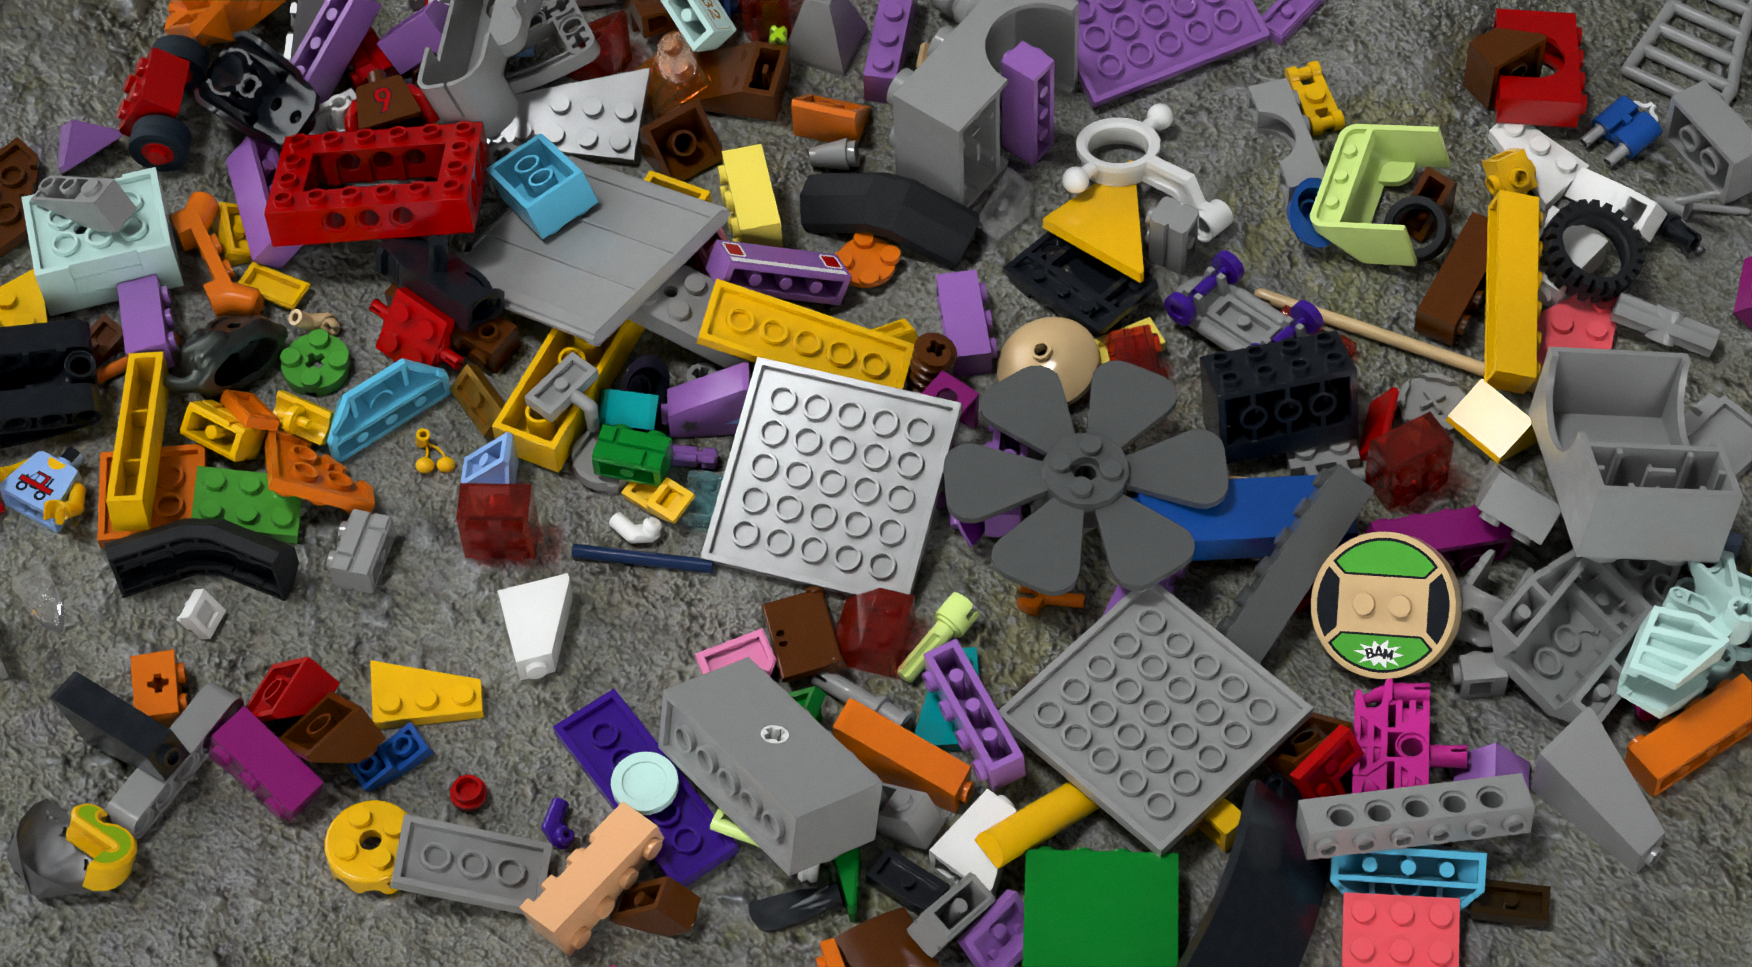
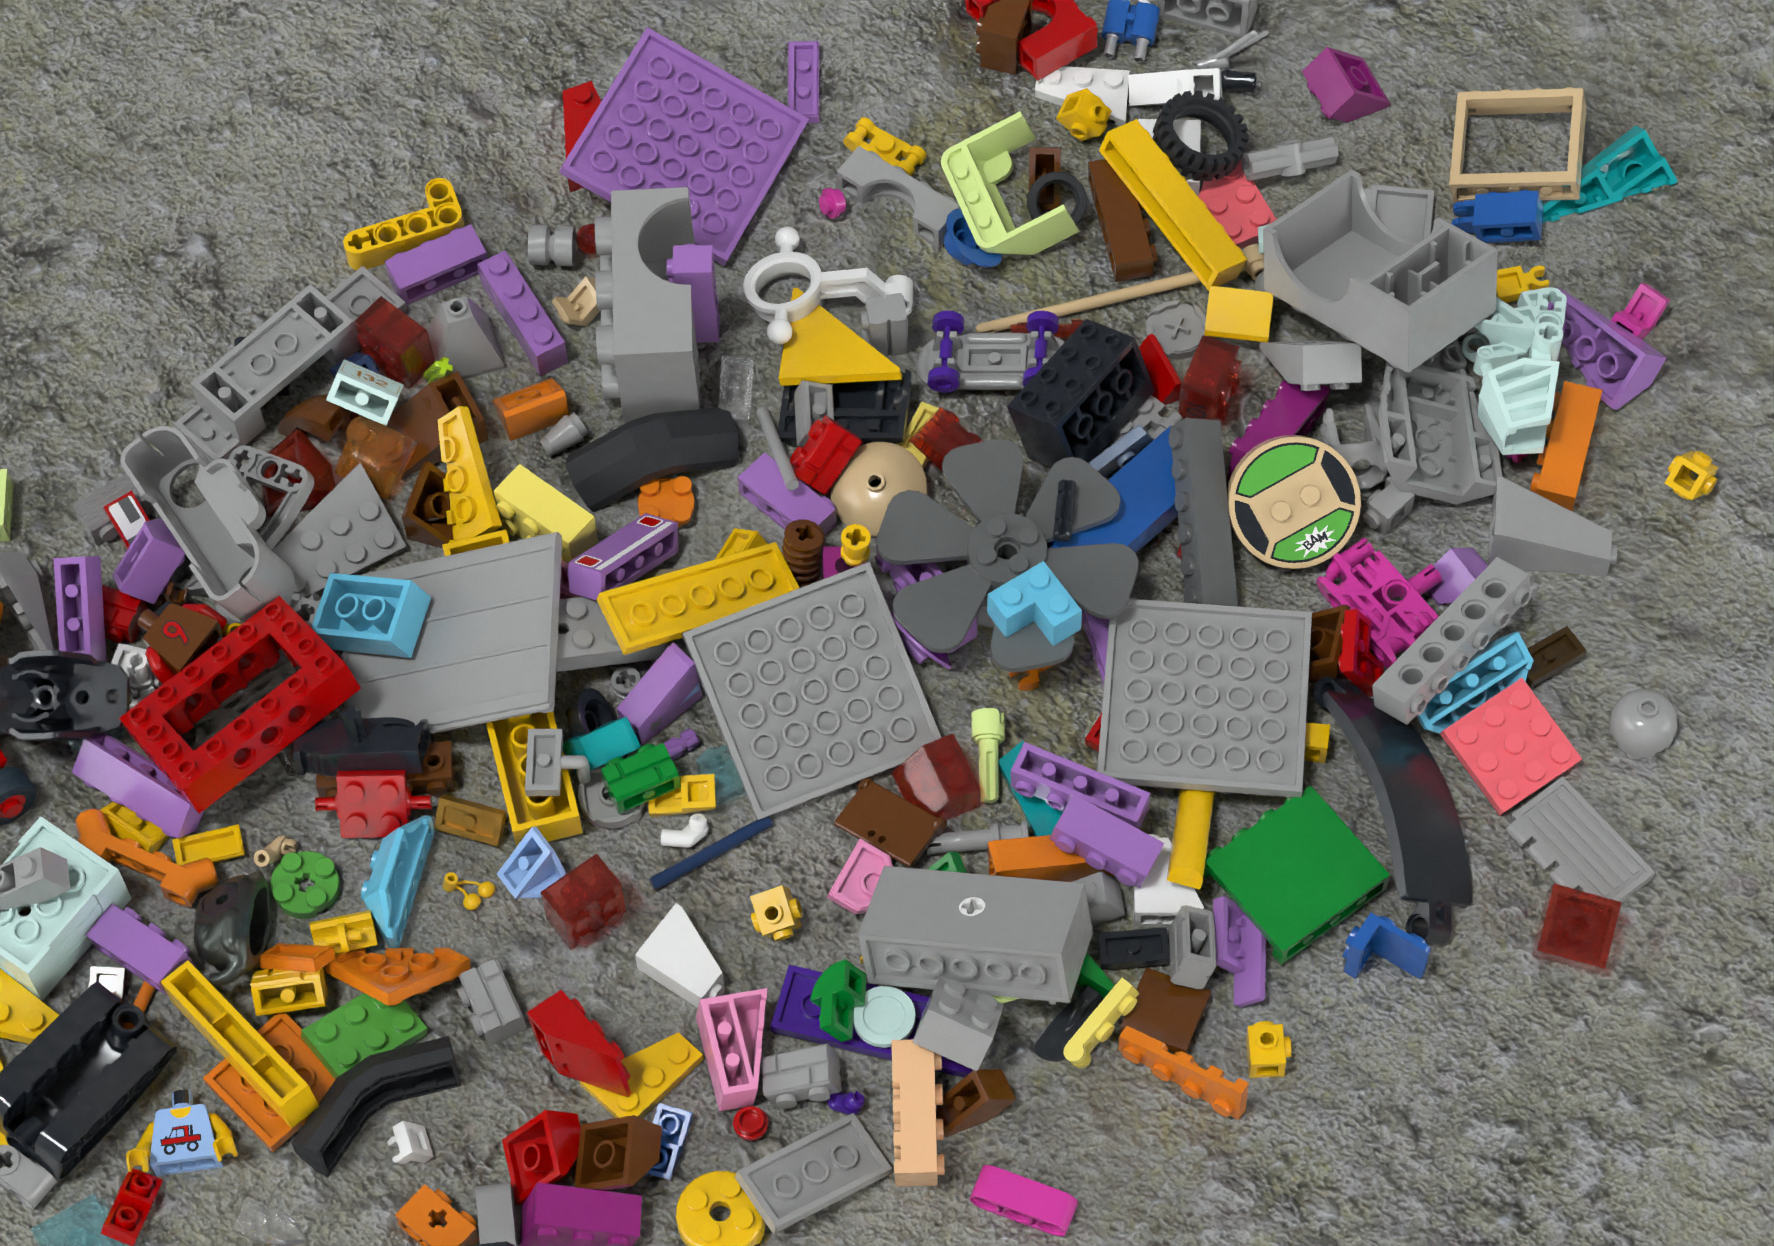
camera: 40 degrees left, 5 degrees up
none -> yellow wing [438,406,502,543]
none -> red slope [526,990,632,1097]
none -> bright pink wedge [696,988,768,1112]
none -> yellow brick [750,885,803,941]
none -> light grey bar [756,407,799,491]
none -> light grey brick [761,1044,842,1108]
none -> red brick [790,415,862,495]
none -> light grey slope [794,380,834,446]
none -> green brick [810,959,866,1042]
none -> dark pink plate [819,187,846,219]
none -> yellow bush [841,524,871,566]
none -> light grey brick [913,976,1004,1071]
none -> medium azure brick [987,561,1082,646]
none -> medium lavender brick [1049,794,1165,888]
none -> black axle [1053,479,1076,542]
none -> light yellow plate [1063,978,1140,1069]
none -> sand blue plate [1089,425,1154,478]

